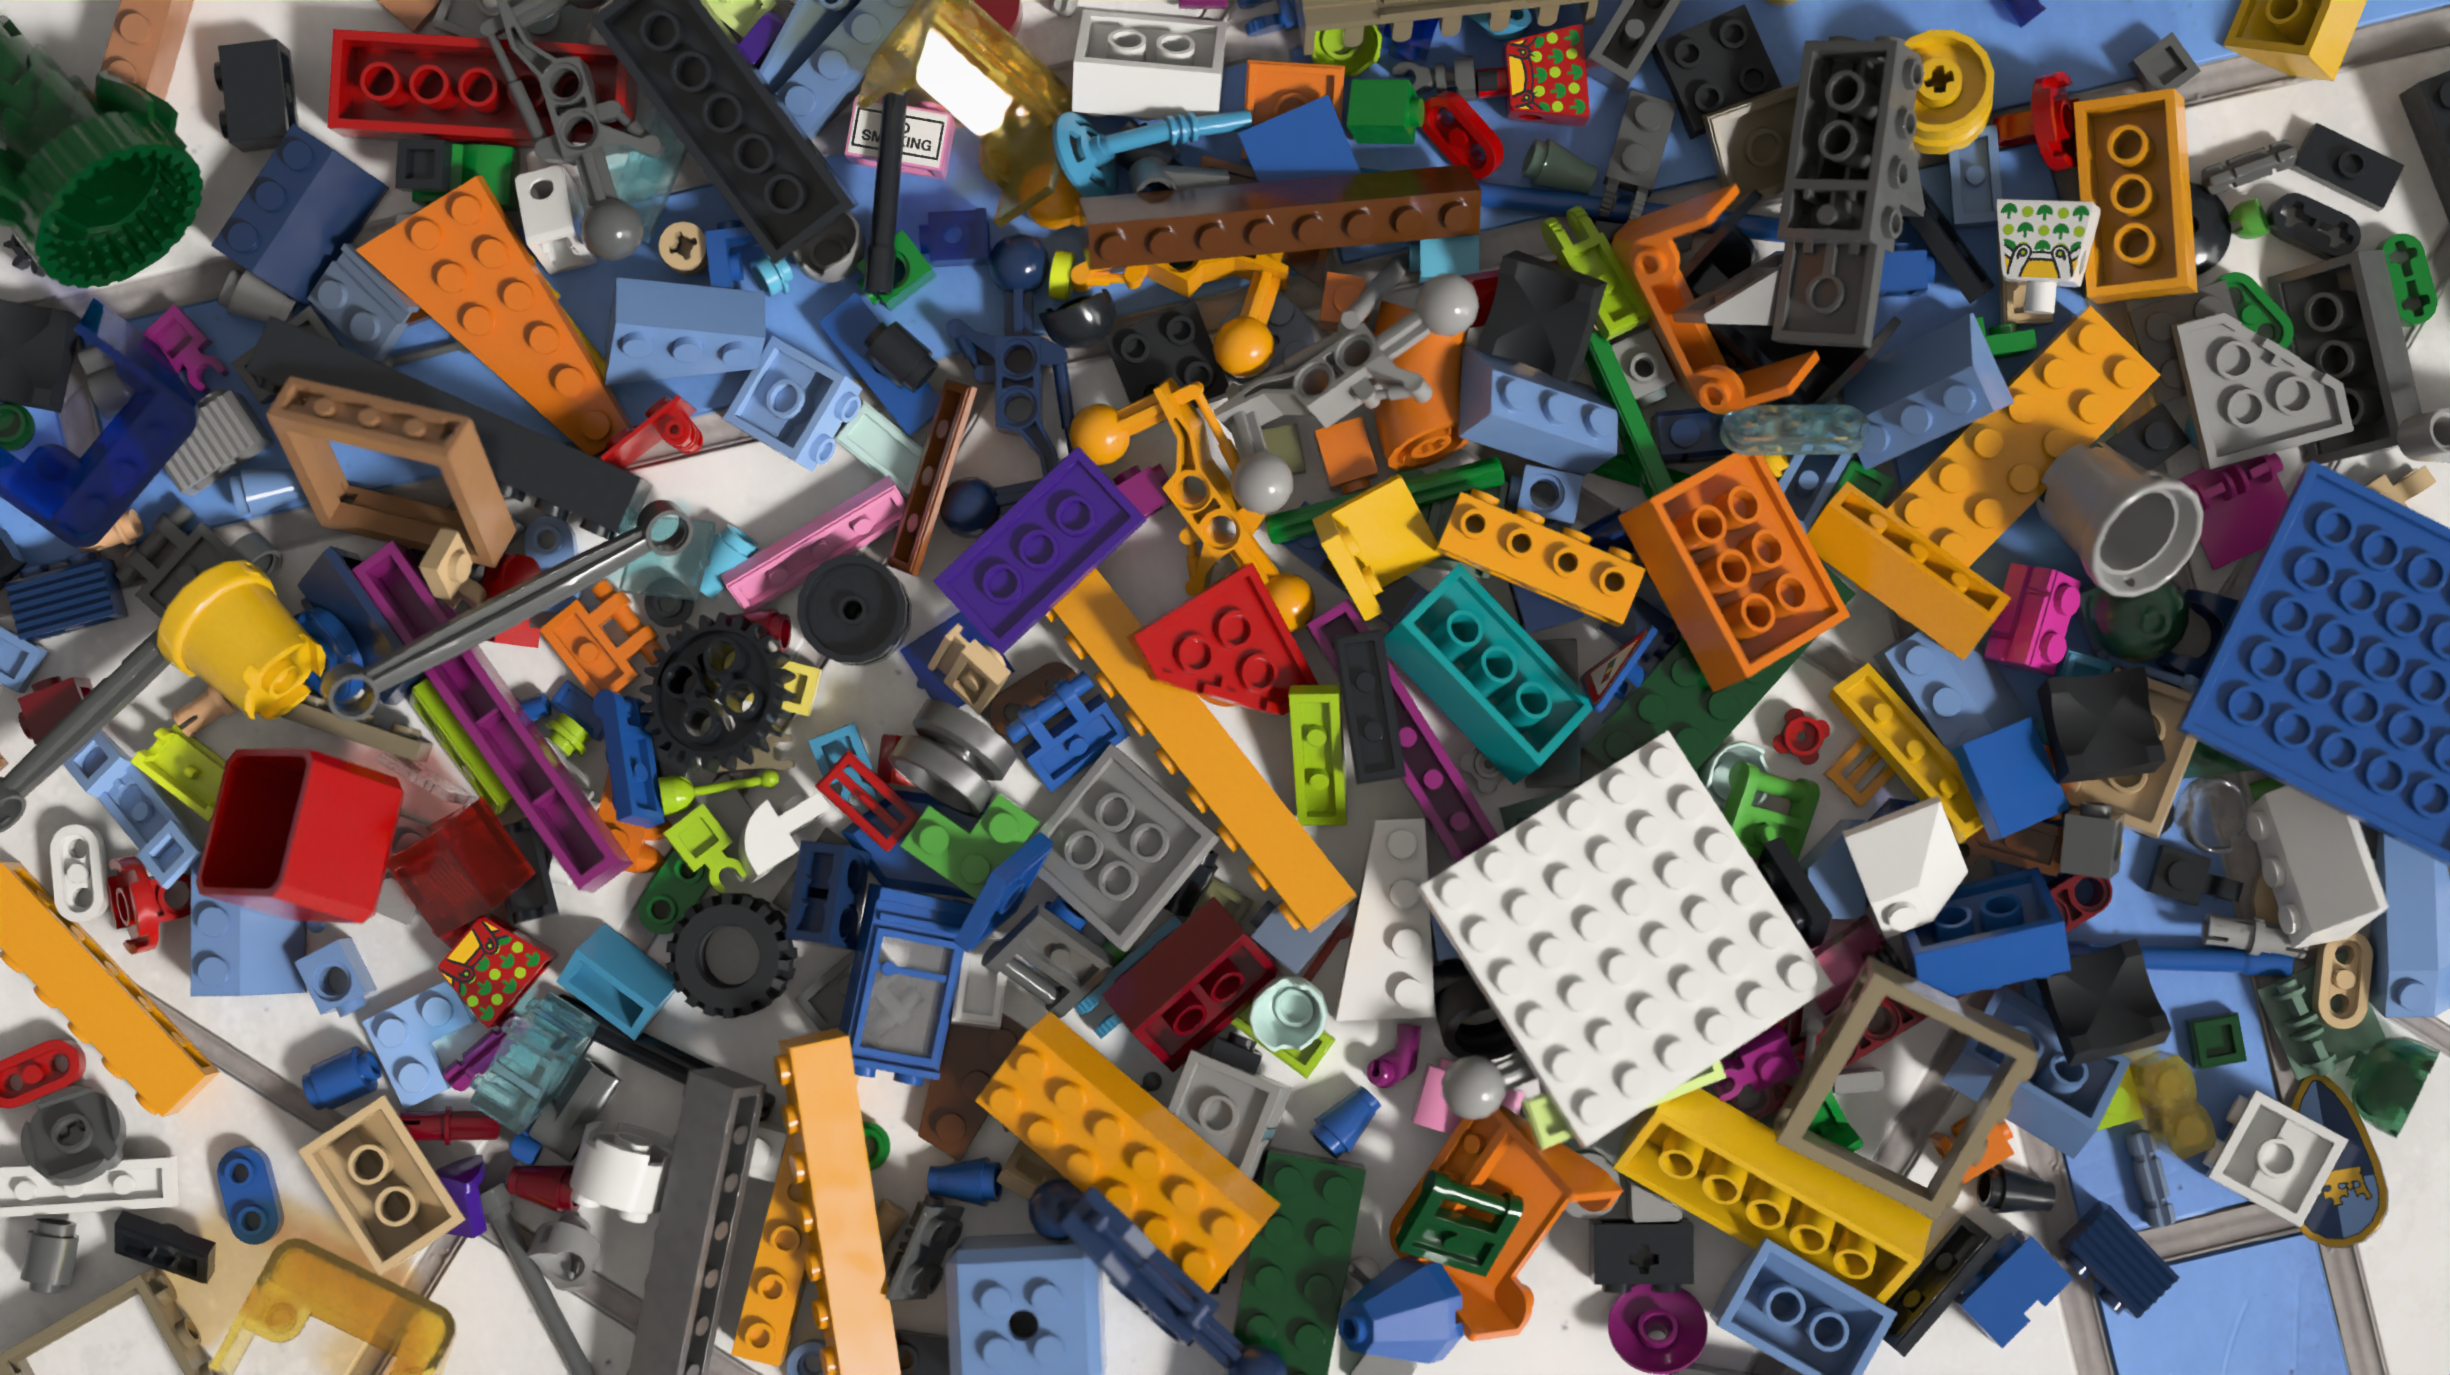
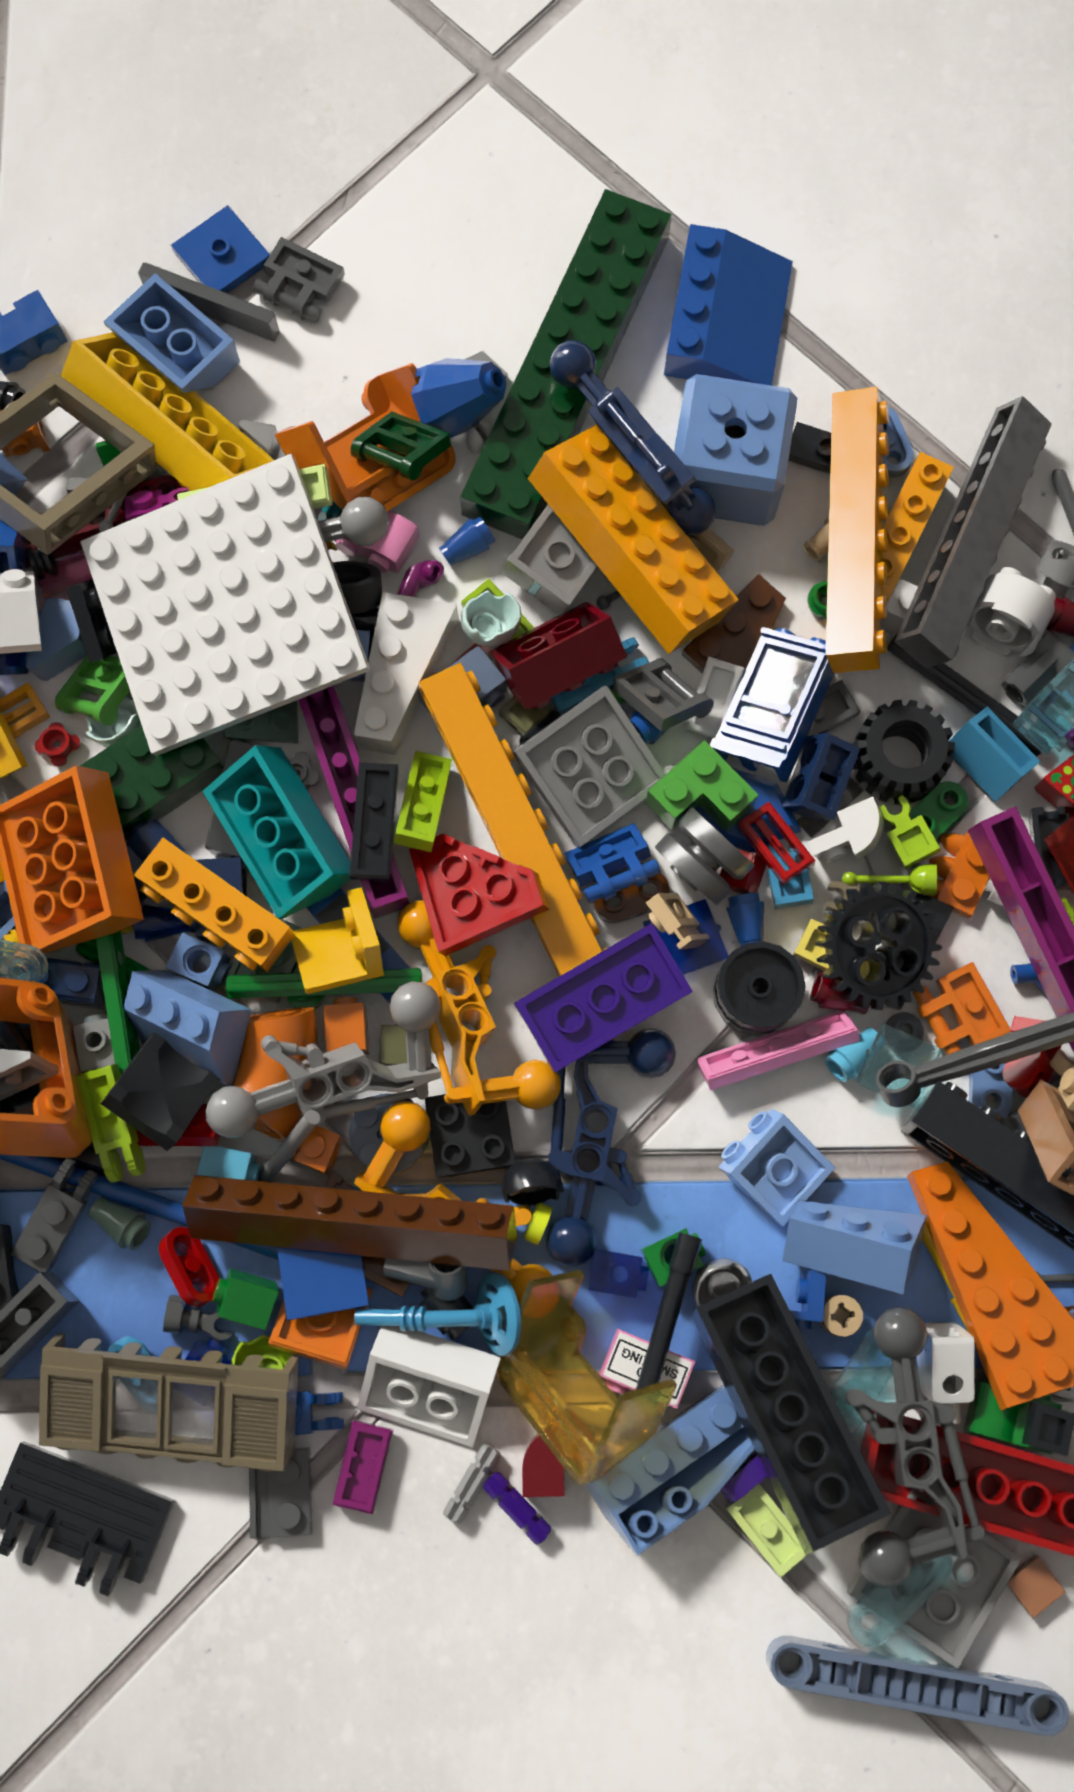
camera: 170 degrees left, 10 degrees down
lime plate [545,713,592,757] -> none
blue piece [549,680,604,742] -> none
blue plate [592,689,665,828] -> none
red hinge [600,395,703,470] -> none
medium azure plate [750,250,793,297] -> none
blue tile [817,292,940,438] -> none
light aqua tile [833,401,923,499] -> none
black brick [864,321,938,393] -> none
dark grey hinge [885,1194,965,1301] -> none
dark orange slope [887,379,978,577] -> none
blue cone [927,1157,1003,1207] -> none
blue tile [954,832,1054,952] -> none
magenta brick [1113,463,1172,519] -> none
black plate [1209,1031,1263,1074] -> none
red torso [1475,24,1590,127] -> none
piece [1580,625,1658,713] -> none
black brick [1589,1218,1694,1293] -> none
magenta dish [1608,1284,1708,1375] -> none
black tile [1883,1215,2001,1357] -> none
none -> blue cone [726,893,764,947]

